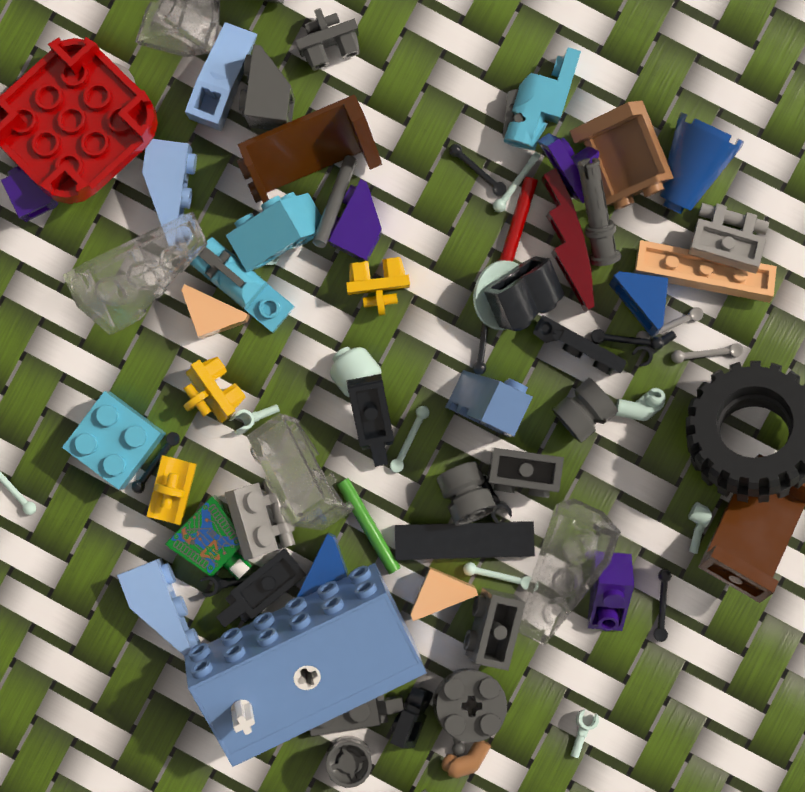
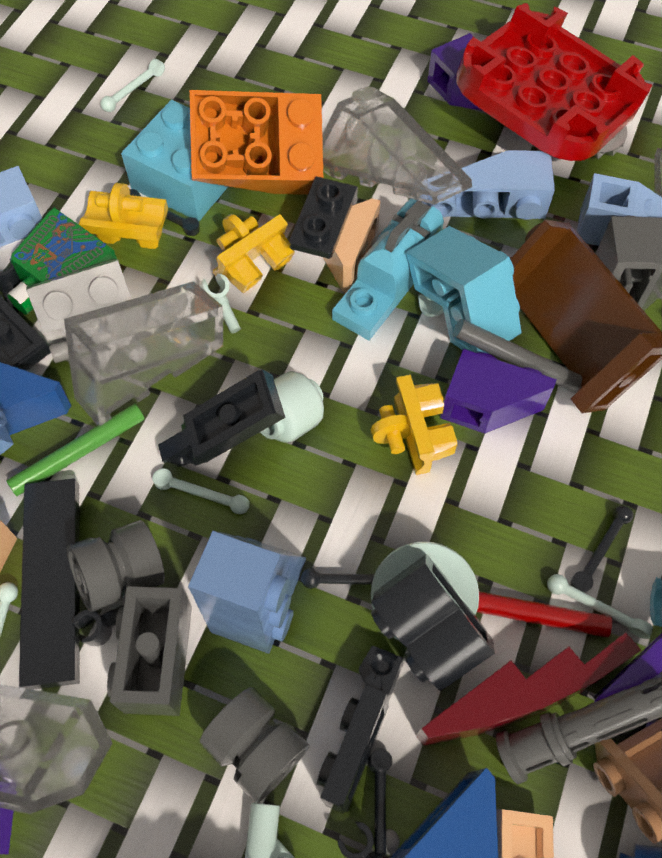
camera: 85 degrees right, 25 degrees down
none -> orange slope [190,90,323,195]
none -> black bracket [289,176,358,259]

